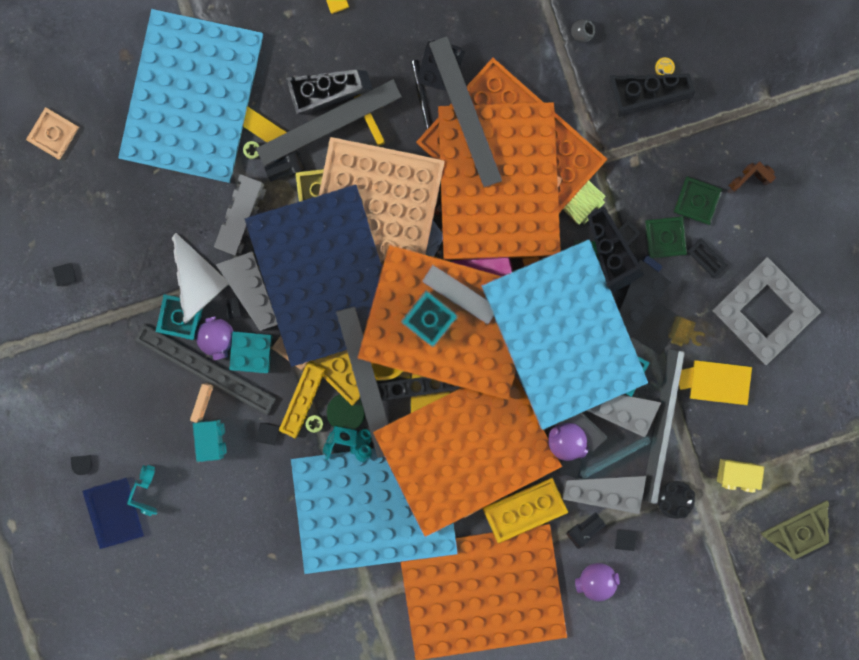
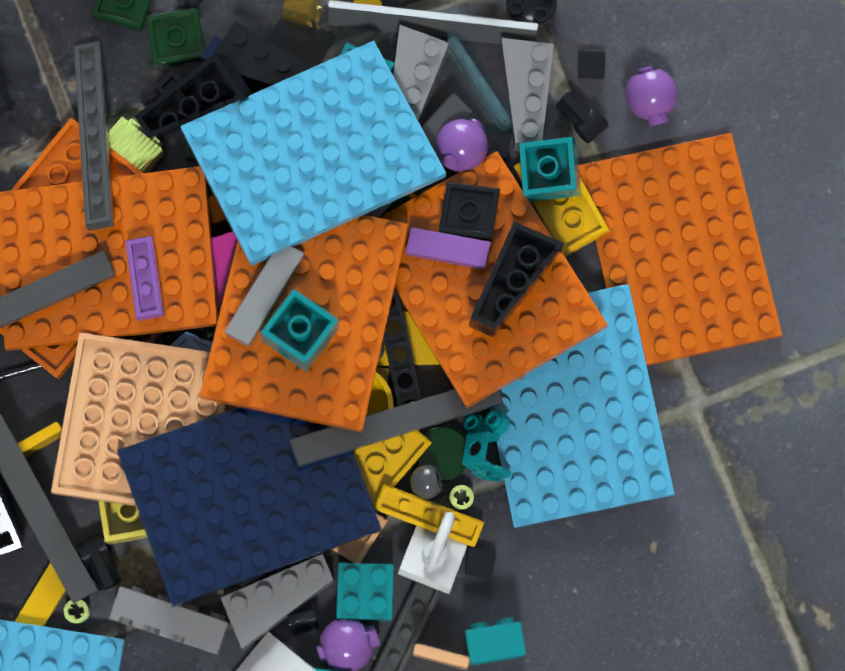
camera: 90 degrees left, 10 degrees down
none -> dark grey tile [74,41,114,231]
none -> medium lavender tile [125,236,165,321]
none -> white tile [398,512,467,594]
none -> medium lavender tile [406,227,491,270]
none -> dark grey piece [410,465,442,499]
none -> black tile [439,182,500,242]
none -> black wedge [468,222,564,337]
none -> teal brick [519,137,581,202]

